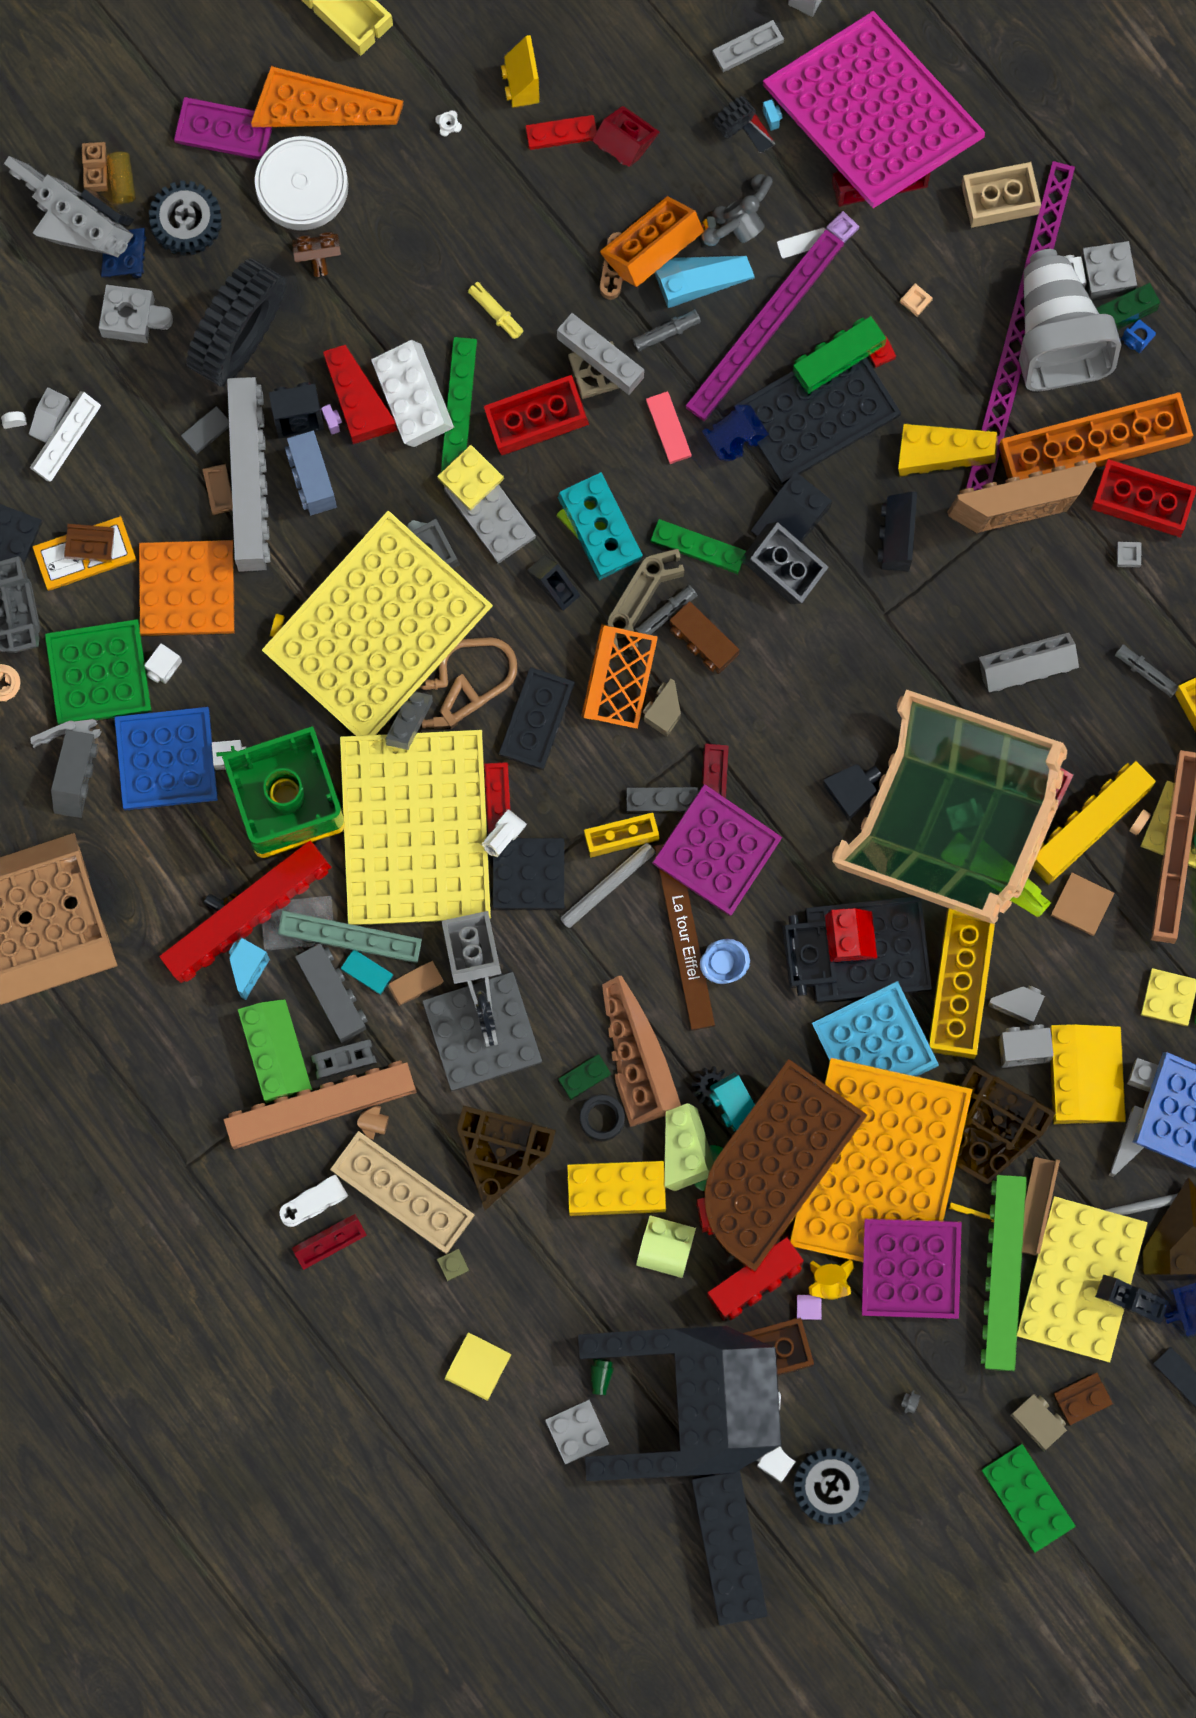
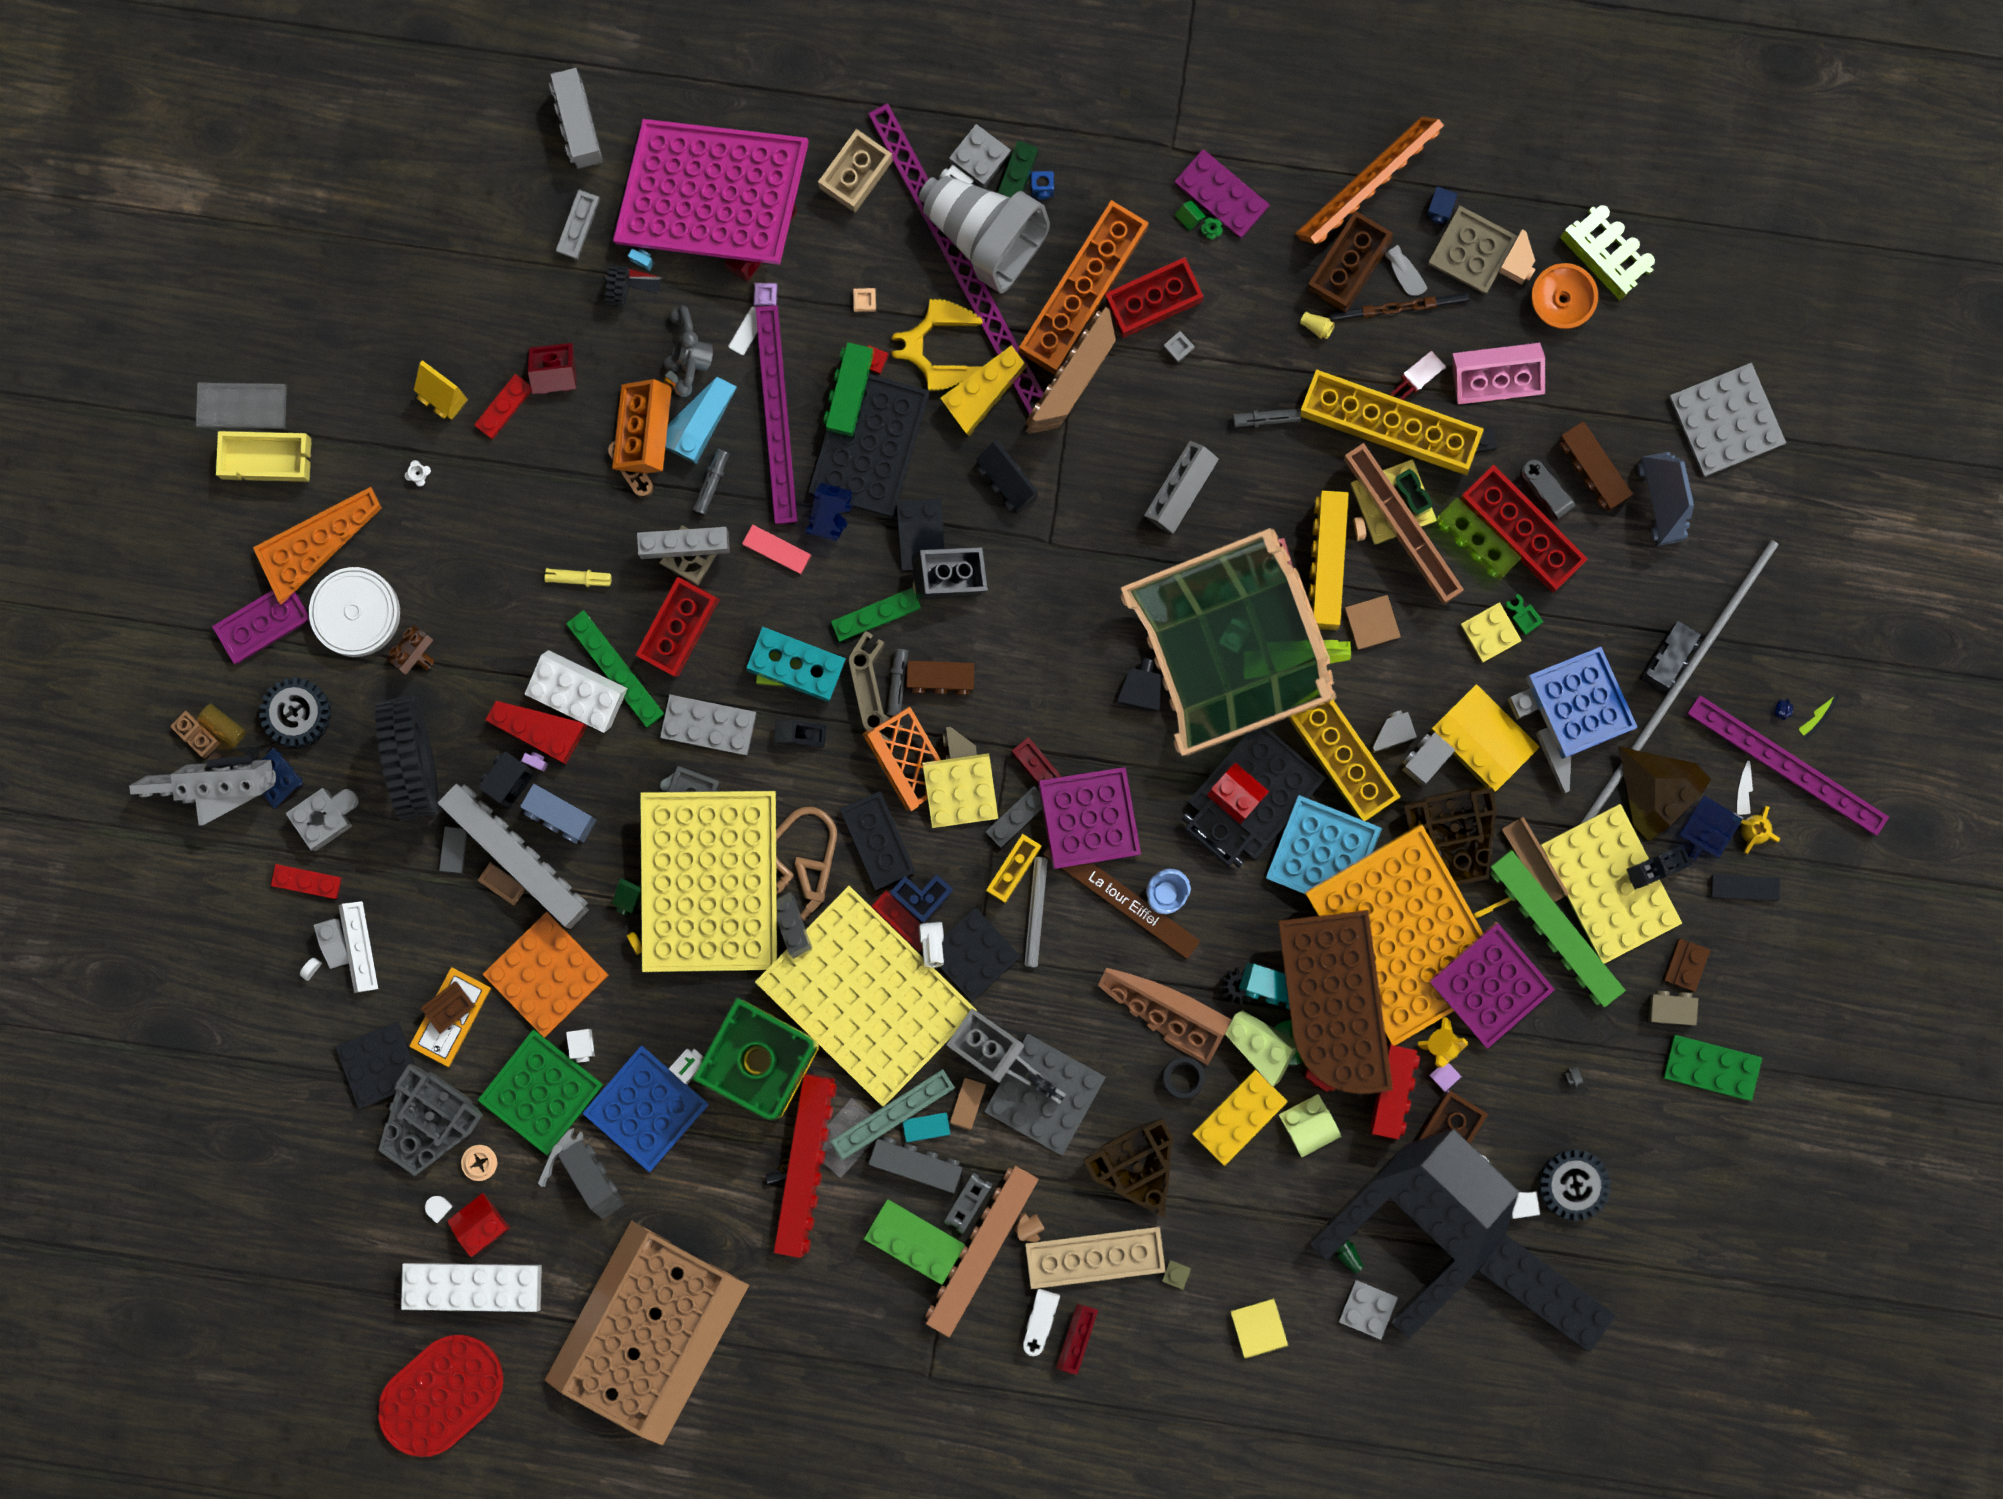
camera: 35 degrees left, 5 degrees up
medium azure slope [229,938,270,1000] -> none
light yellow plate [437,445,504,511] -> none
dark green plate [558,1054,611,1100] -> none
none -> red plate [271,864,342,899]
none -> dark green slope [612,878,642,916]
none -> dark blue brick [890,874,954,923]
none -> yellow piece [891,299,982,391]
none -> light yellow plate [923,753,998,828]

